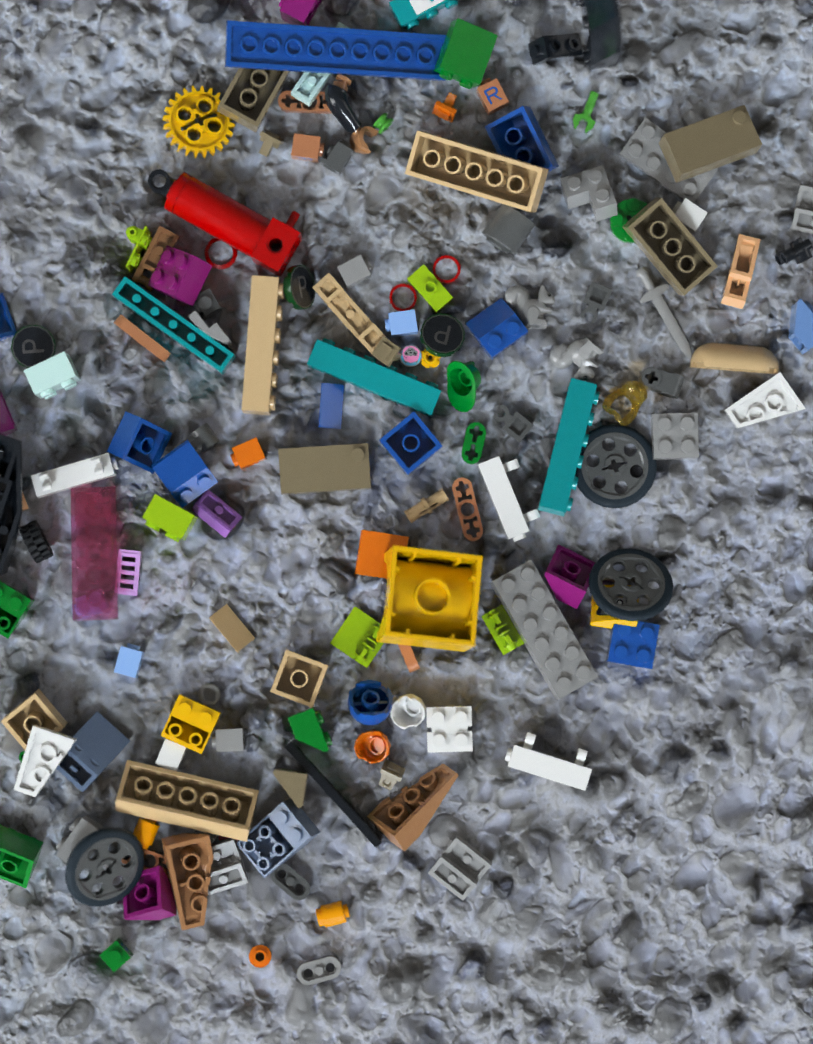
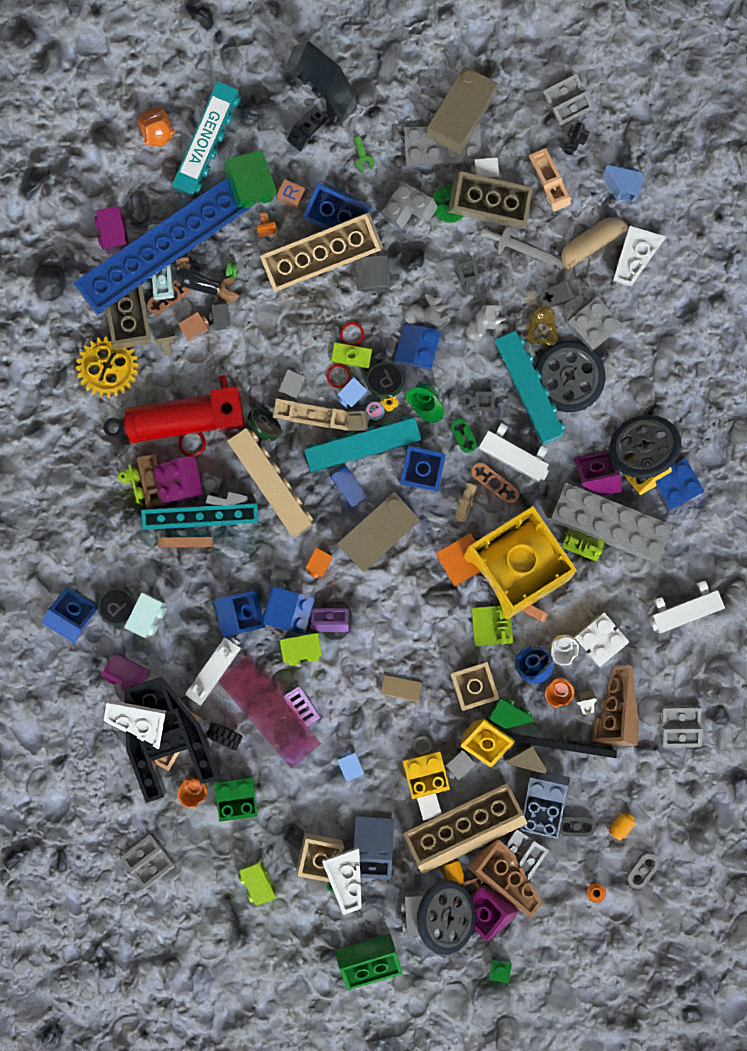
camera: 45 degrees left, 0 degrees up
none -> yellow slope [460,719,515,767]

